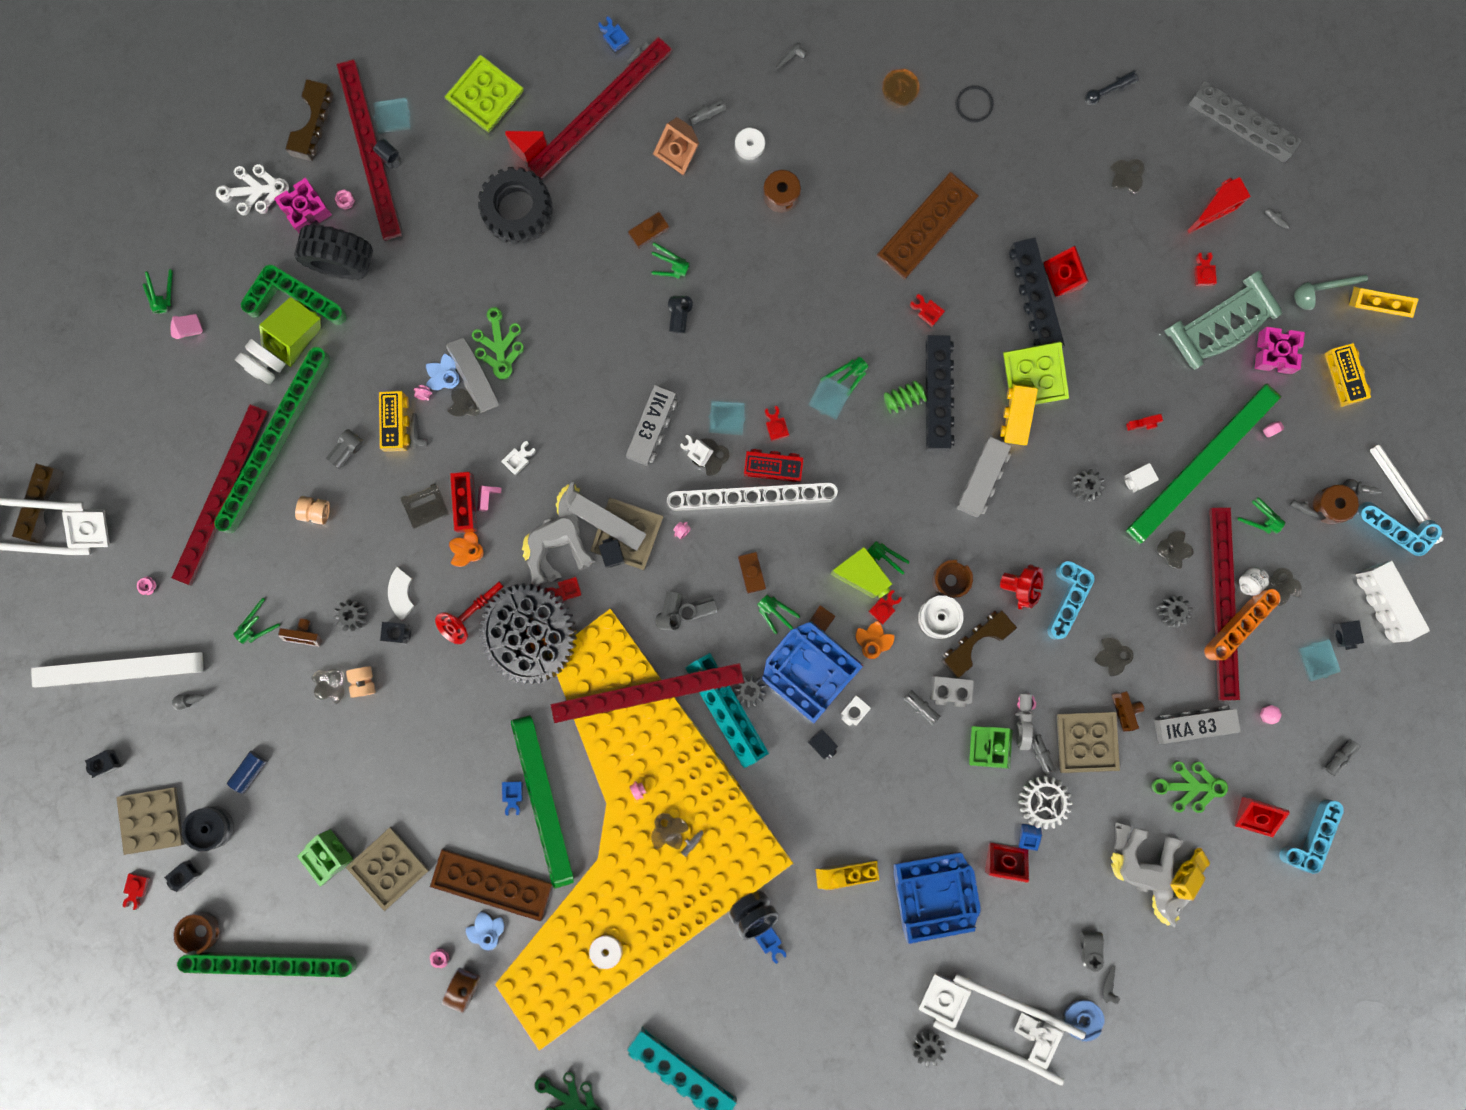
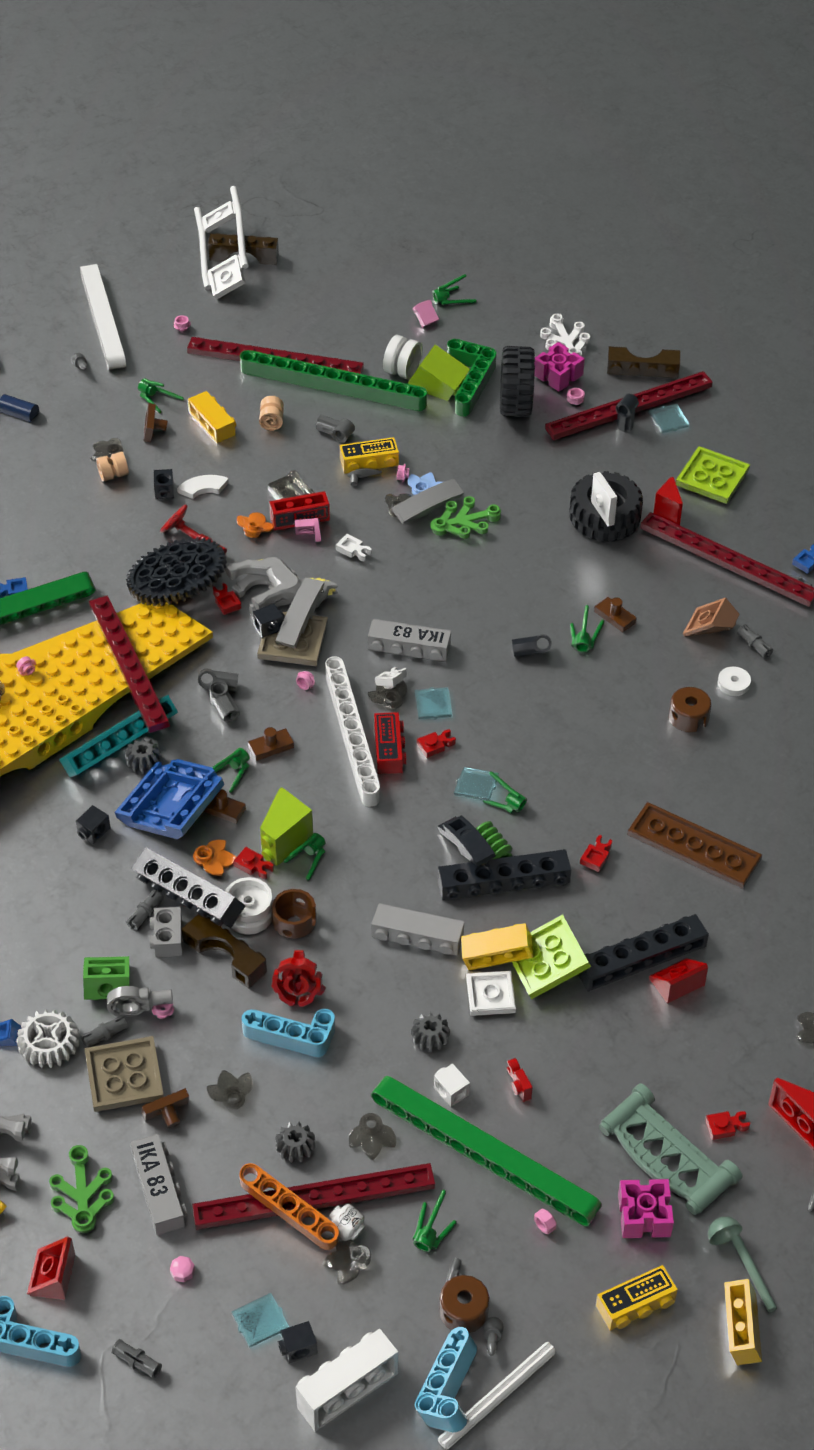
camera: 75 degrees right, 35 degrees down
black brick [85,750,122,778] -> none
dark grey gear [333,599,368,632] -> none
white brick [840,695,871,726] -> none
none -> brick [131,847,245,928]
none -> yellow brick [188,391,237,443]
none -> black slope [438,815,496,866]
none -> white plate [466,971,516,1016]
none -> white plate [591,472,617,526]

